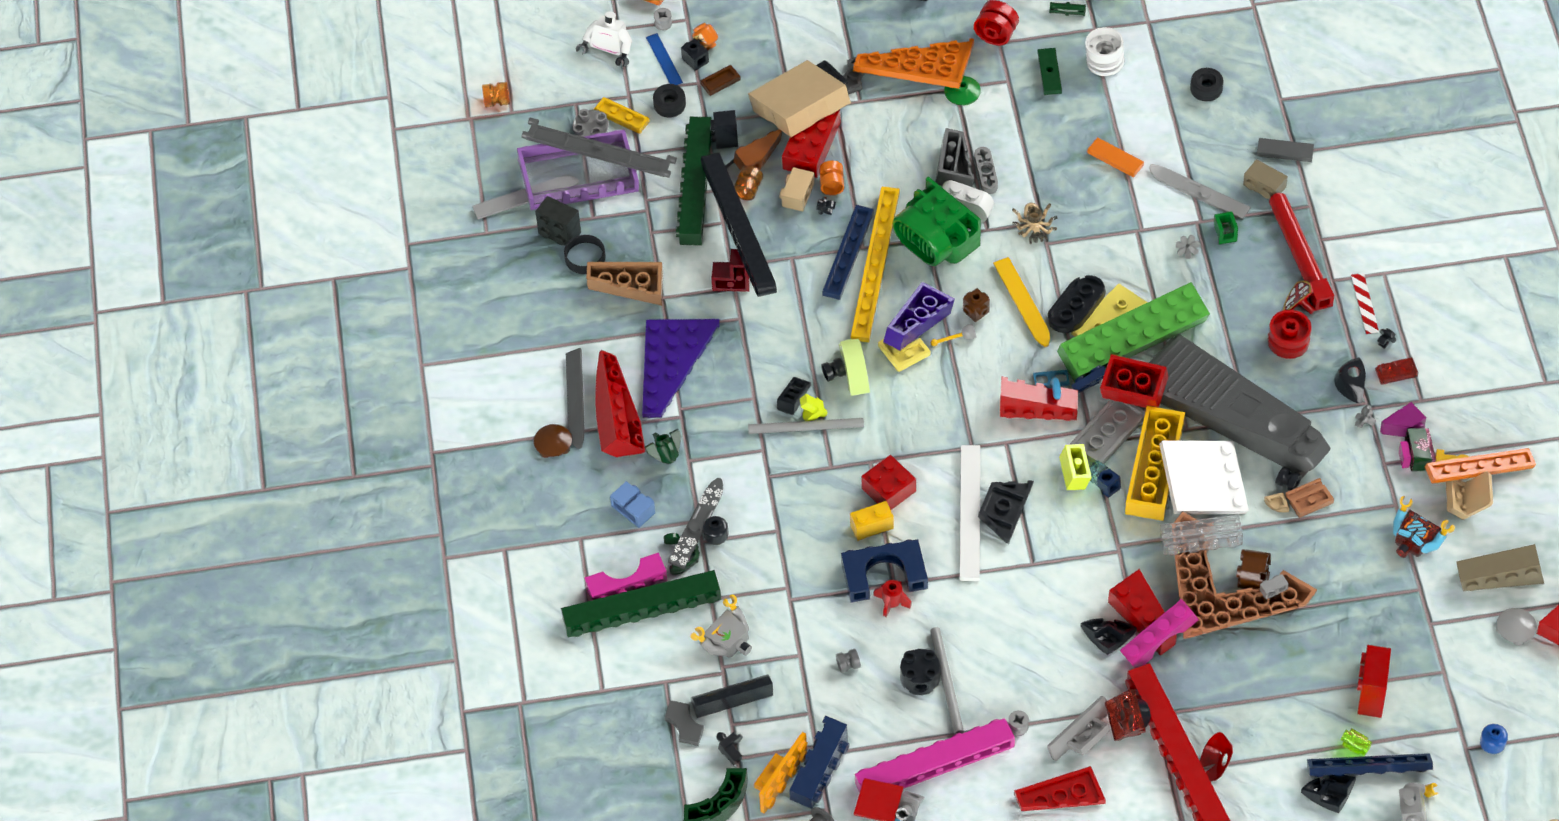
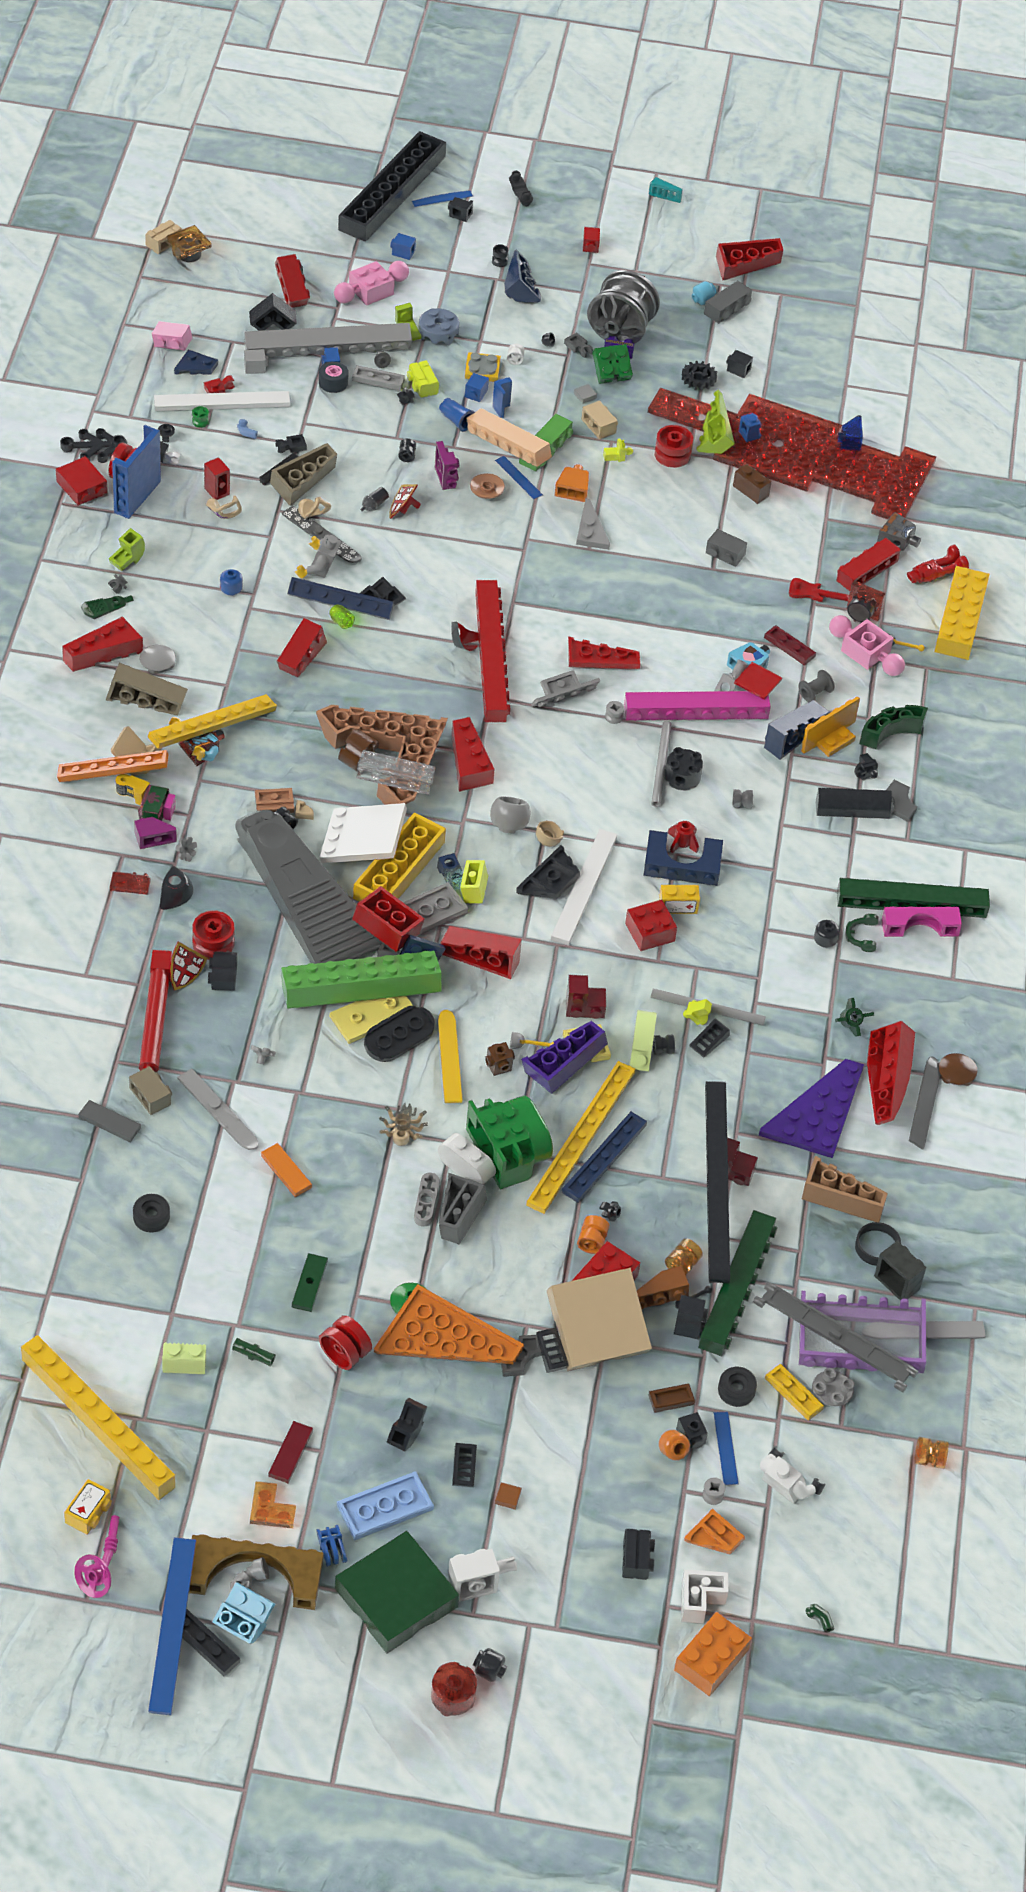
camera: 170 degrees left, 5 degrees down
medium blue piece [610,481,655,528] -> none
dark grey piece [668,478,723,569] -> none
light grey torso [691,594,752,658] -> none
tan brick [779,167,815,212] -> none
dark azure piece [1033,370,1070,400] -> none
black brick [1080,618,1137,655] -> none
white wheel [1085,27,1125,76] -> none
clear red piece [1104,689,1151,741] -> none
dark pink arch [1120,599,1199,668] -> none
green window [1214,211,1238,245] -> none
light grey piece [1260,574,1288,599] -> none
sticker [1351,273,1379,334] -> none
black plate [1377,328,1396,349] -> none
none -> yellow plate [148,694,277,749]
none -> black brick [208,951,238,991]
none -> light grey wheel [490,796,531,833]
none -> tan hair [536,820,564,847]
none -> dark red brick [566,975,606,1019]

